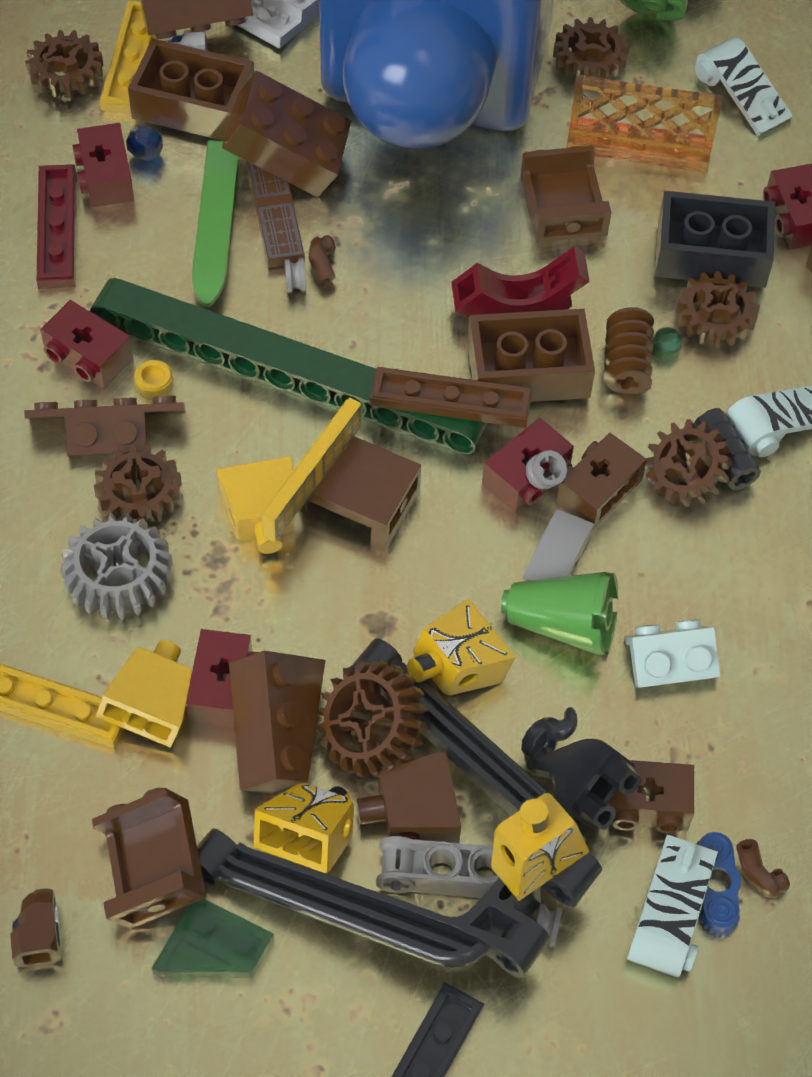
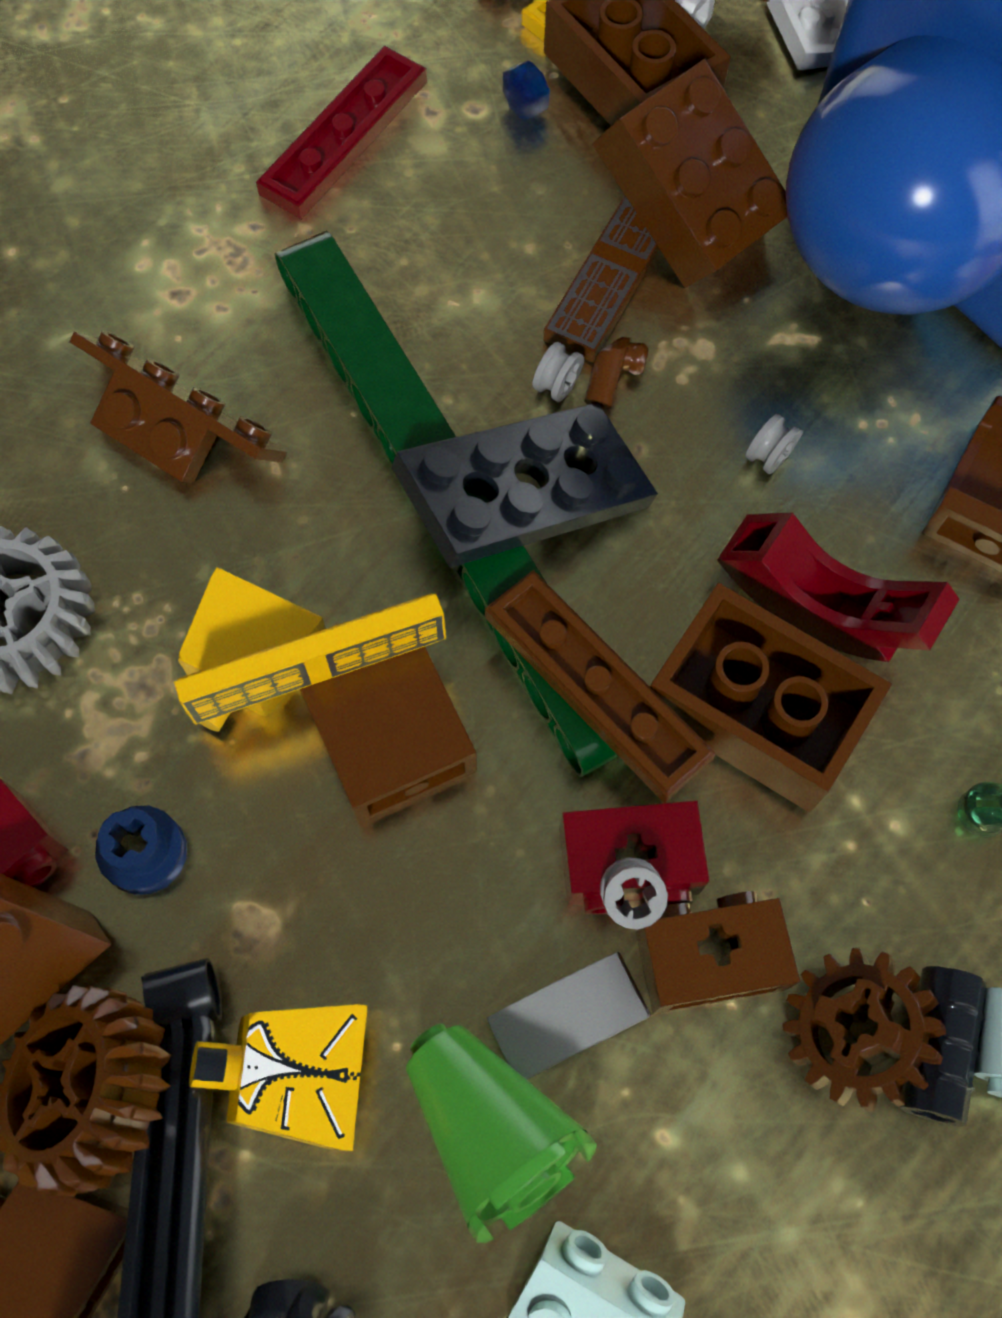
camera: 40 degrees right, 10 degrees up
dark red brick [40,300,133,389] -> none
dark red brick [72,122,134,208] -> none
reddish brown gear [94,444,182,522] -> none
yellow tile [134,360,174,399] -> none
bright green piece [192,140,239,307] -> none
reddish brown piece [603,307,654,395] -> none
none -> dark blue piece [95,805,187,895]
none -> black plate [391,403,658,568]
none -> light grey bush [745,413,803,474]

